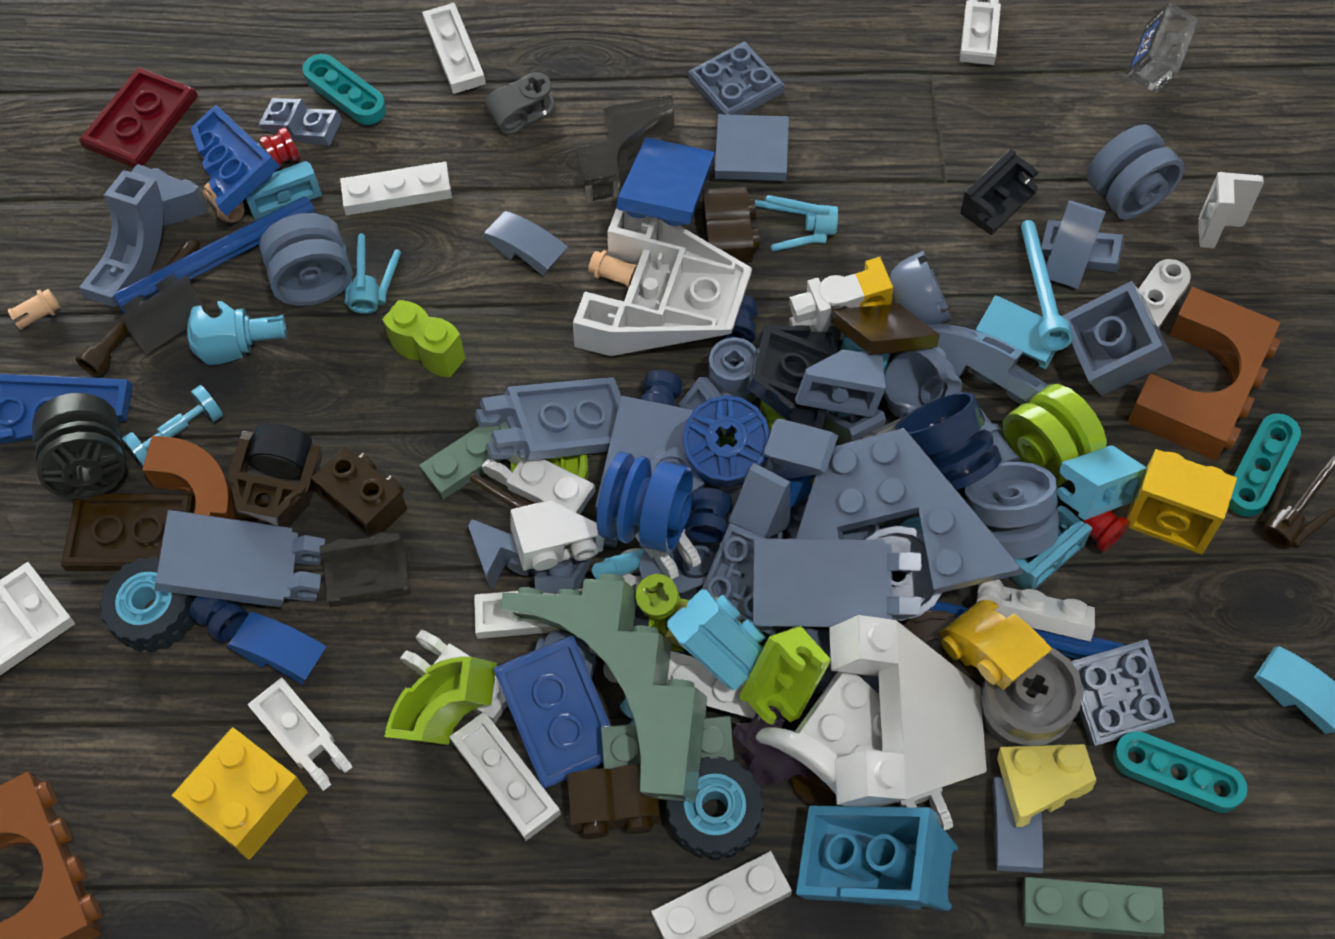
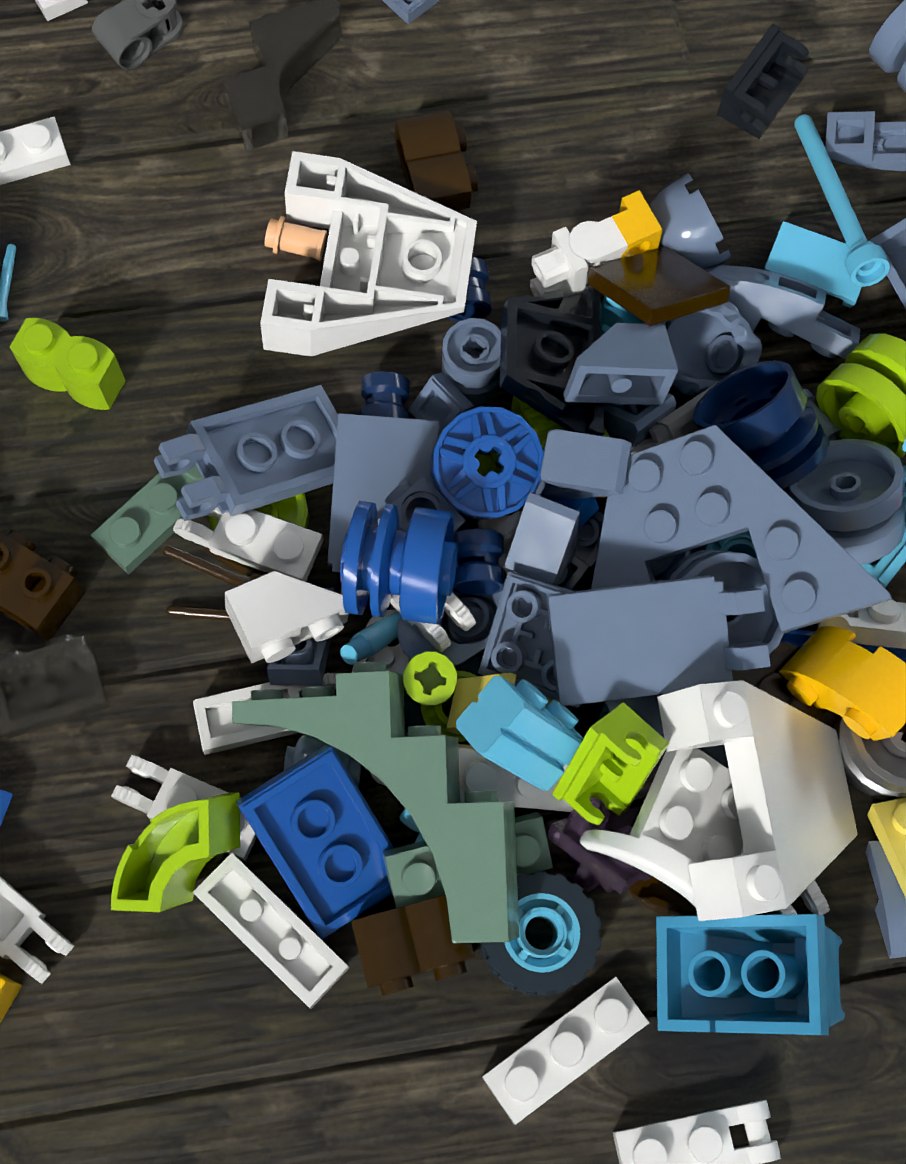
camera: 15 degrees left, 10 degrees up
sand blue slope [468,519,538,590] -> none
sand blue slope [482,211,568,276] -> none
blue tile [616,137,715,226] -> none
sand blue tile [715,114,789,181] -> none
medium azure plant [755,196,838,251] -> none
sand blue slope [1046,200,1106,289] -> none

